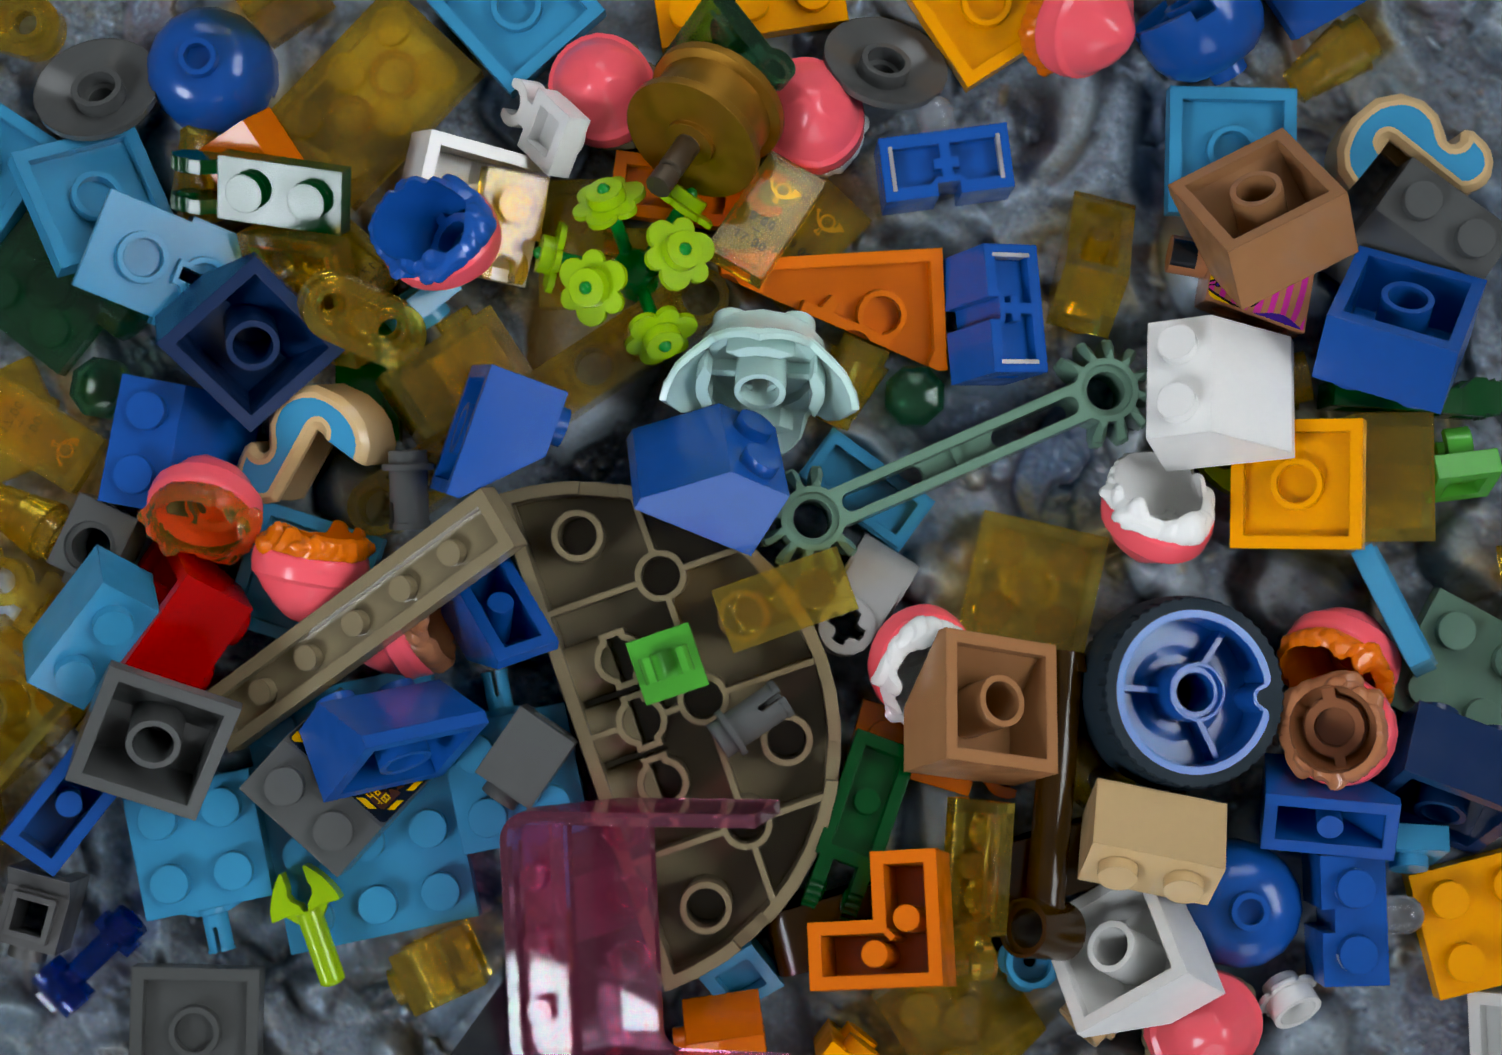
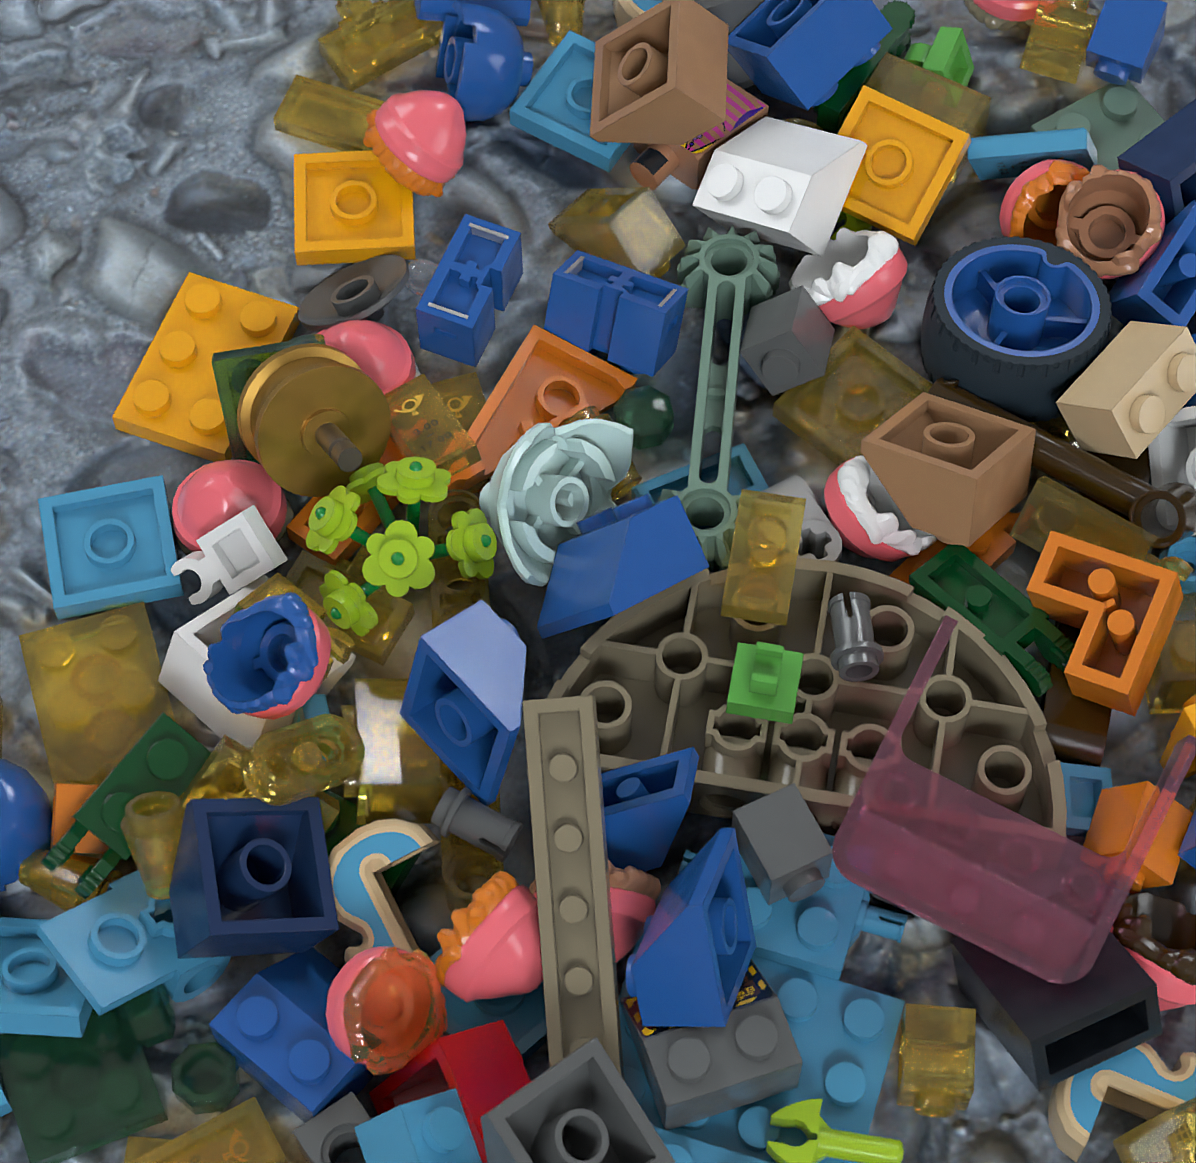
camera: 60 degrees left, 25 degrees down
none -> clear yellow cone [120,791,185,899]
none -> dark grey brick [740,285,835,396]

